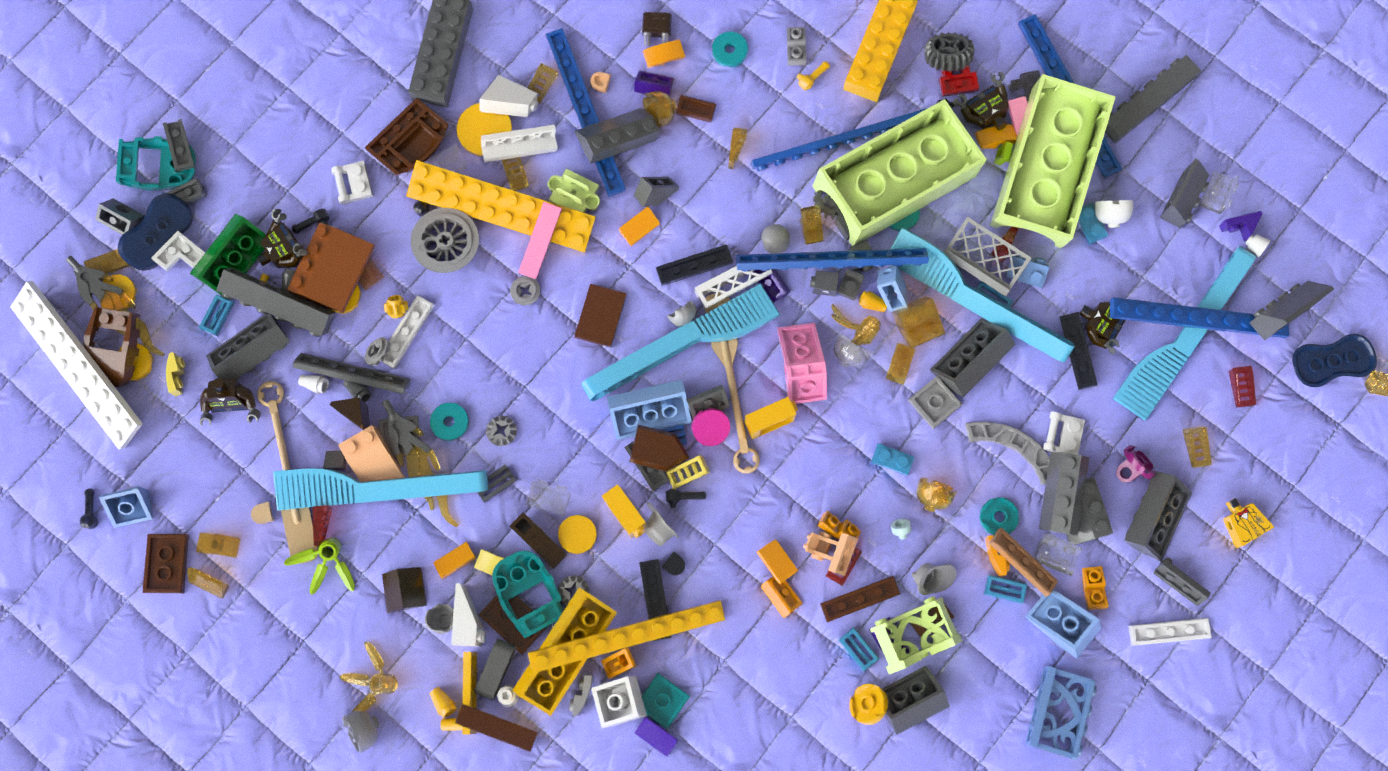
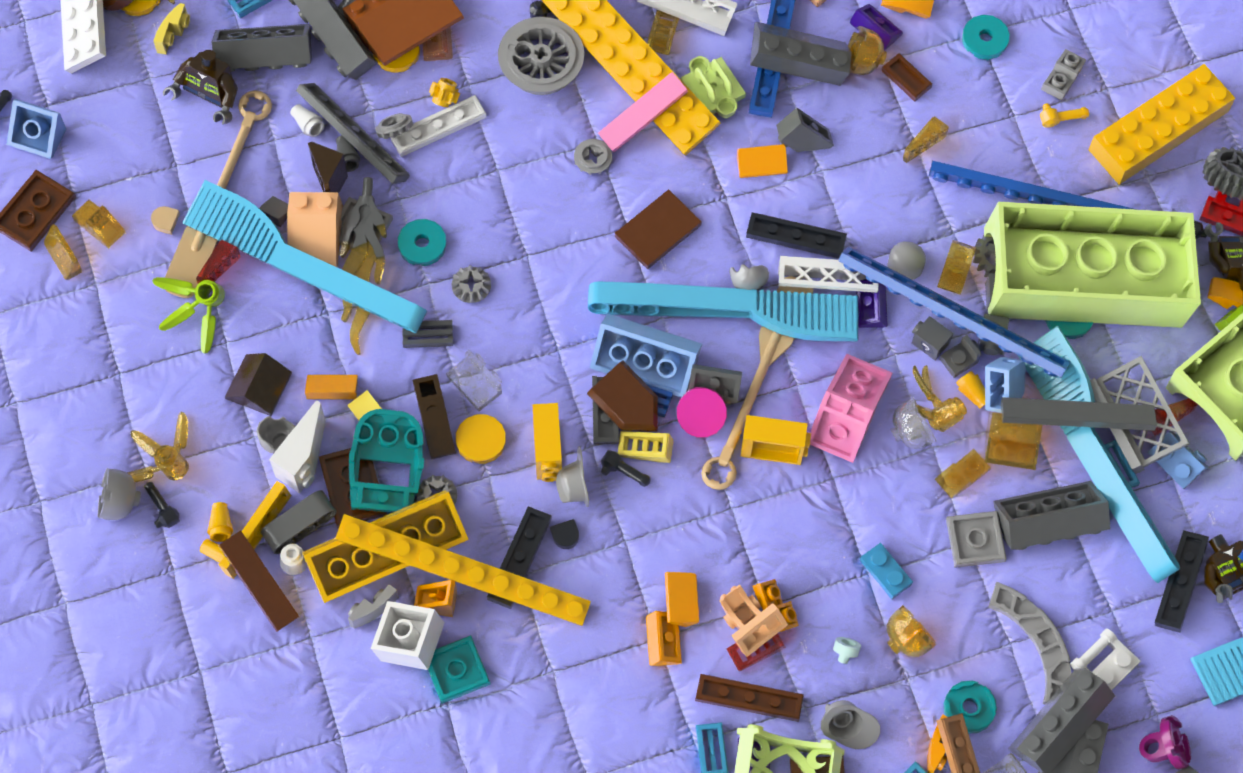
camera: 30 degrees right, 10 degrees down
dark purple slope [634,716,678,757] -> none
none -> black piece [144,482,180,528]
none -> dark grey tile [1001,397,1157,431]

